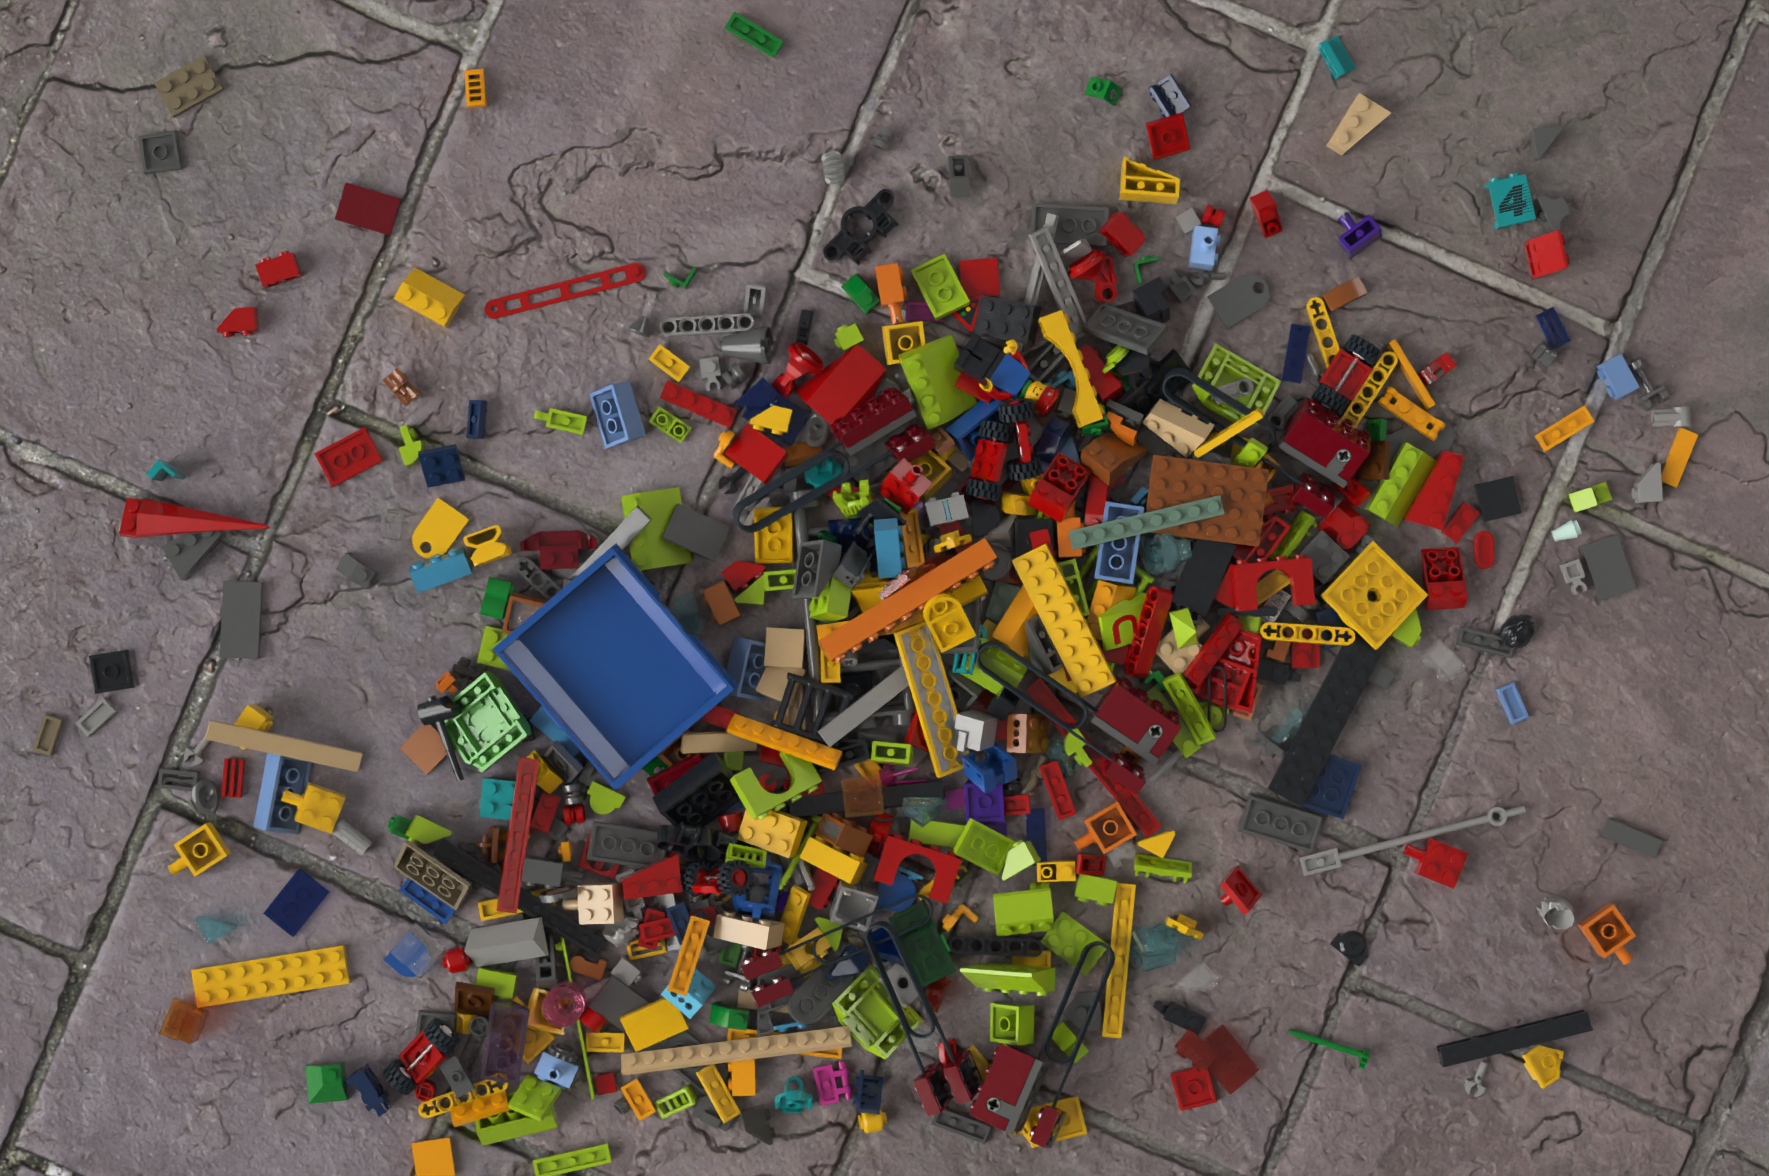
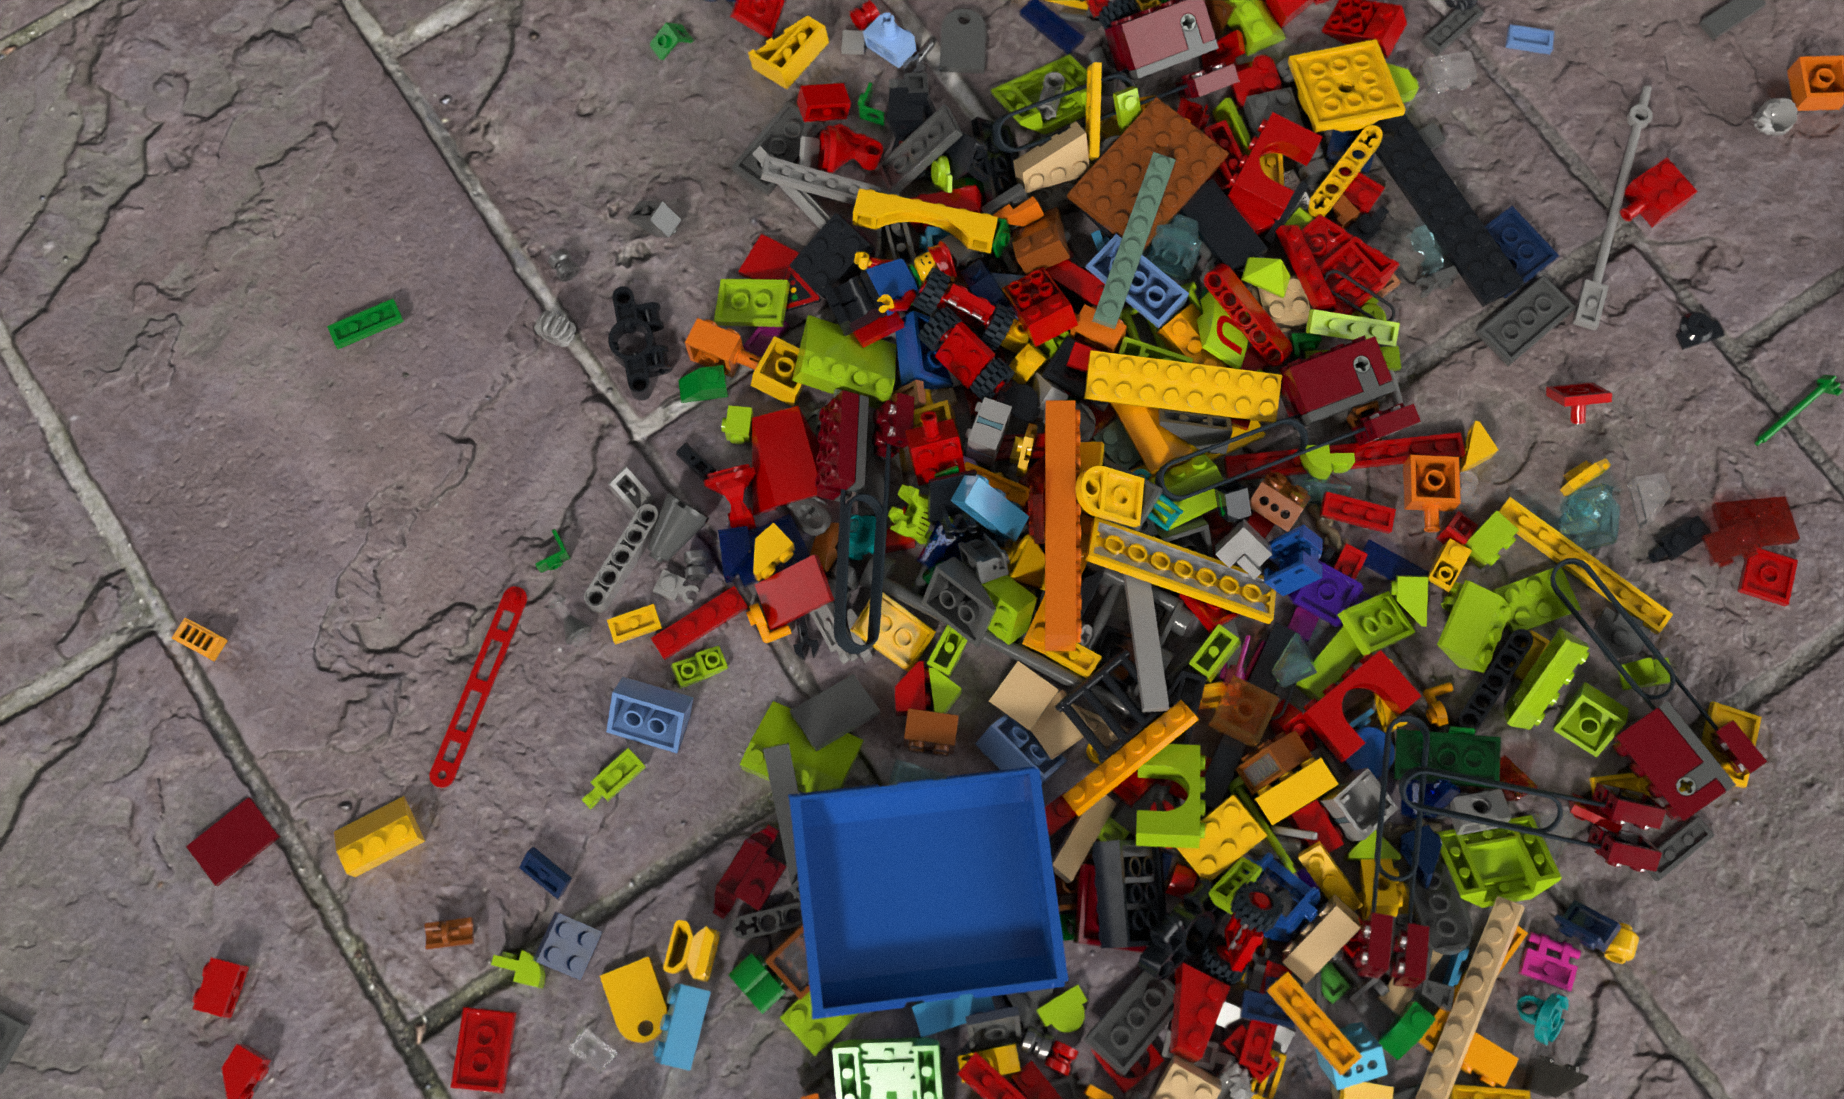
camera: 60 degrees left, 15 degrees down
lime plate [1134,854,1192,883] -> none

